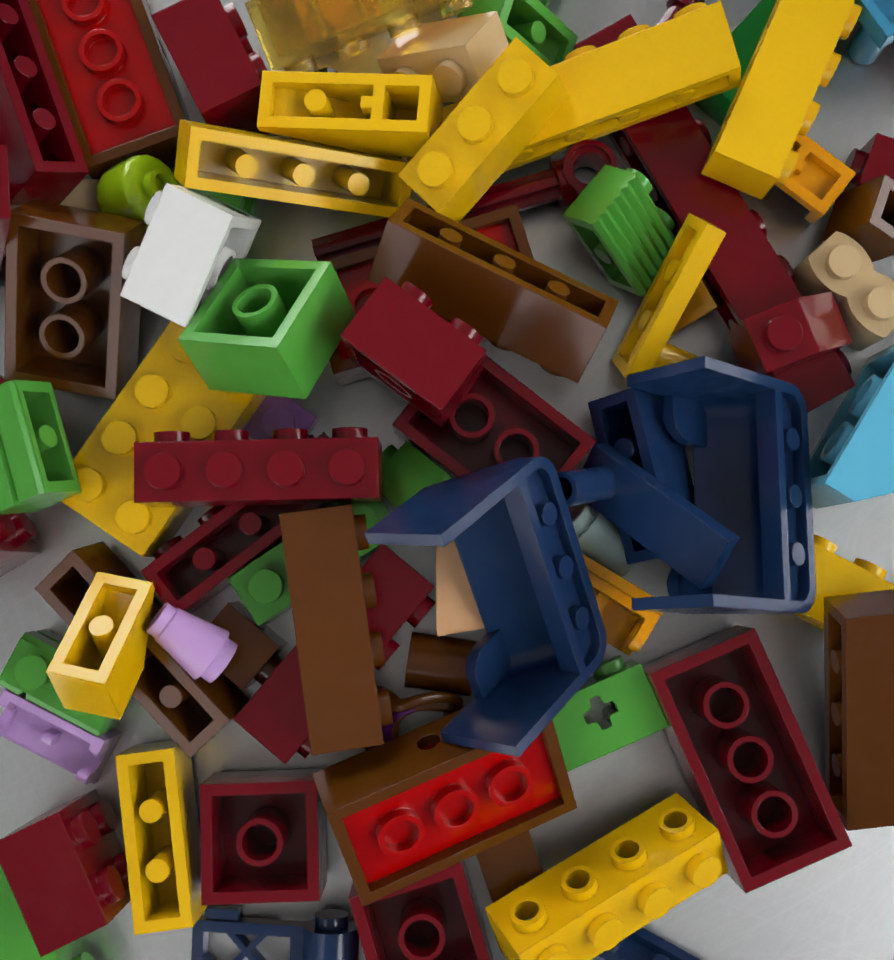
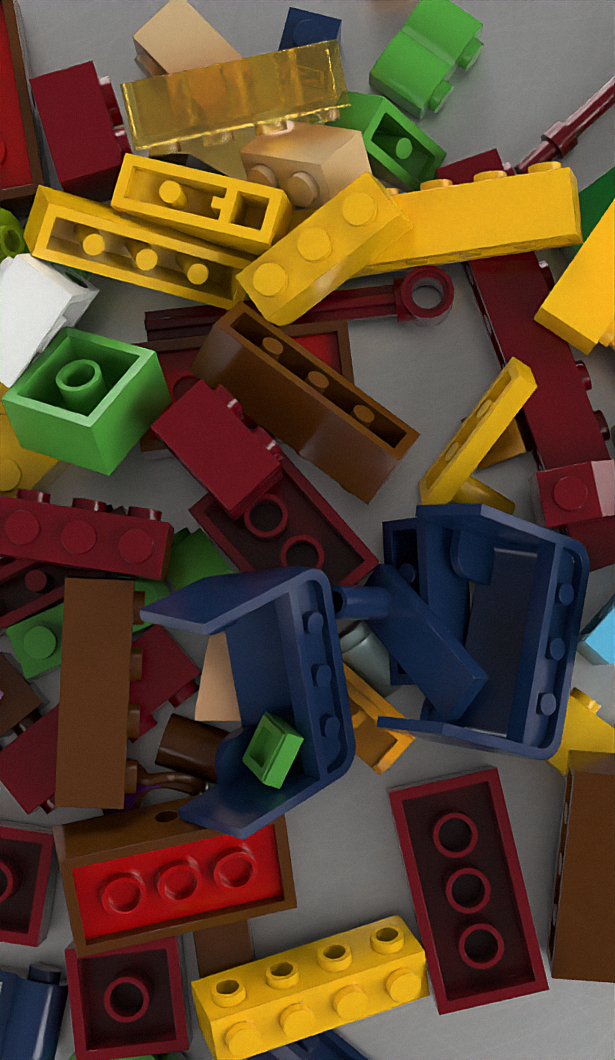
camera: 15 degrees right, 0 degrees up
medium lavender plate [243,395,319,439] -> none
bright green brick [552,655,669,772] -> none
bright green brick [562,164,675,296] -> none
none -> bright green tile [242,712,304,789]

